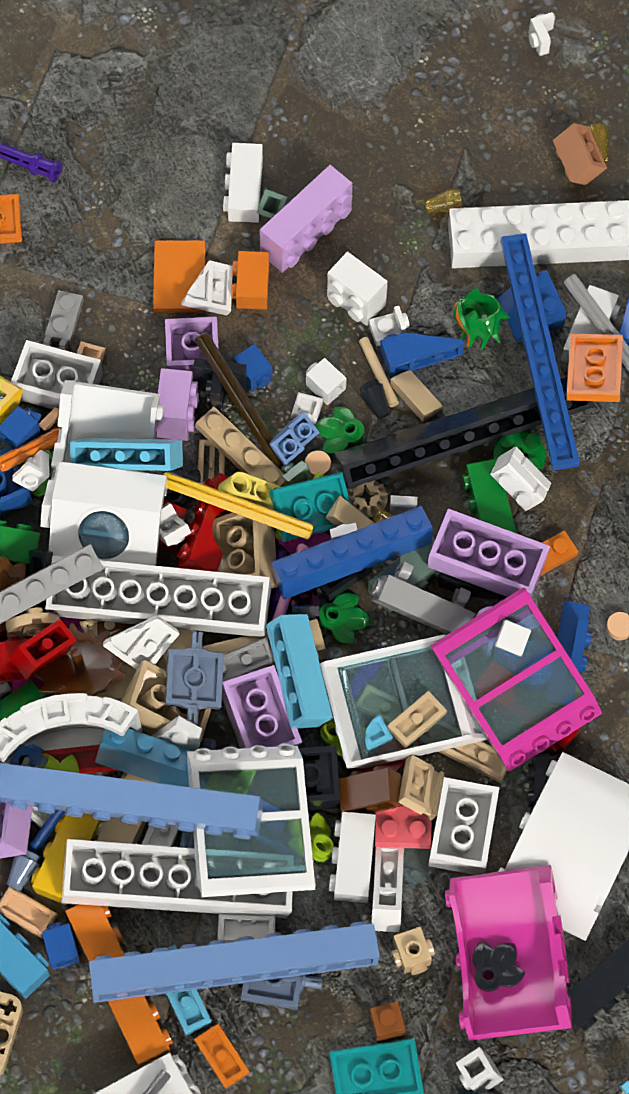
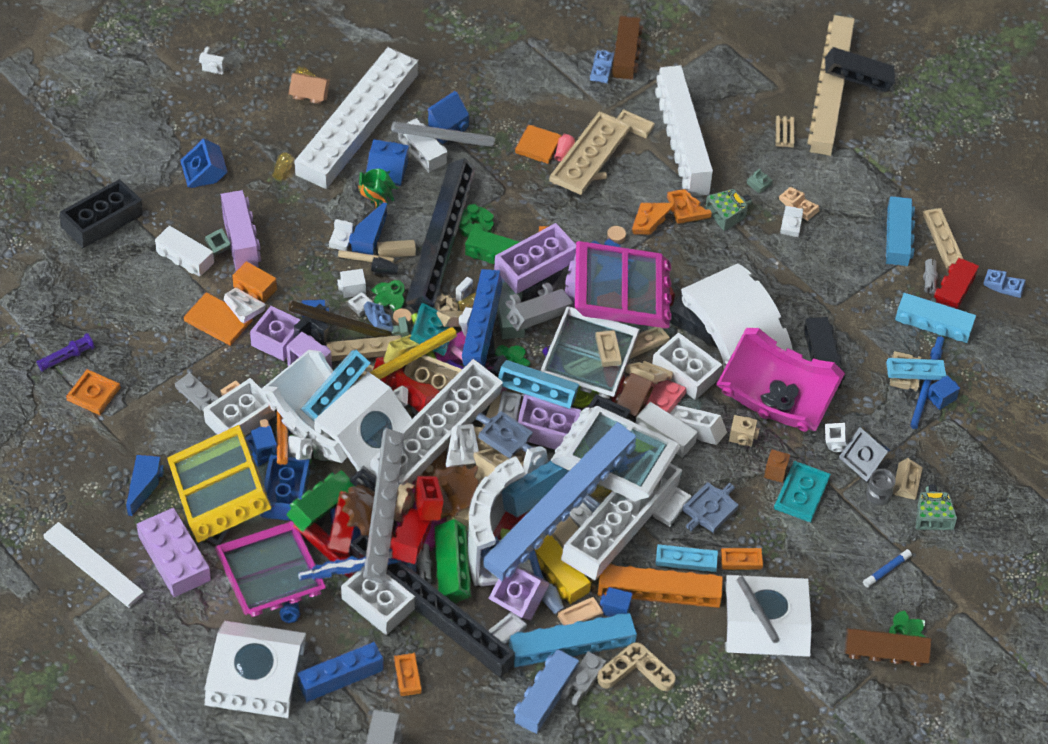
camera: 60 degrees left, 15 degrees down
medium blue brick [89,922,380,1003] -> none
white brick [327,252,387,326] -> none
medium azure tile [364,714,393,752] -> none
white brick [490,447,551,511] -> none
white tile [494,620,531,656] -> none
blue plate [500,233,580,471] -> none
orange plate [567,334,623,402] -> none
none -> black brick [60,179,143,248]
none -> blue slope [180,138,227,188]

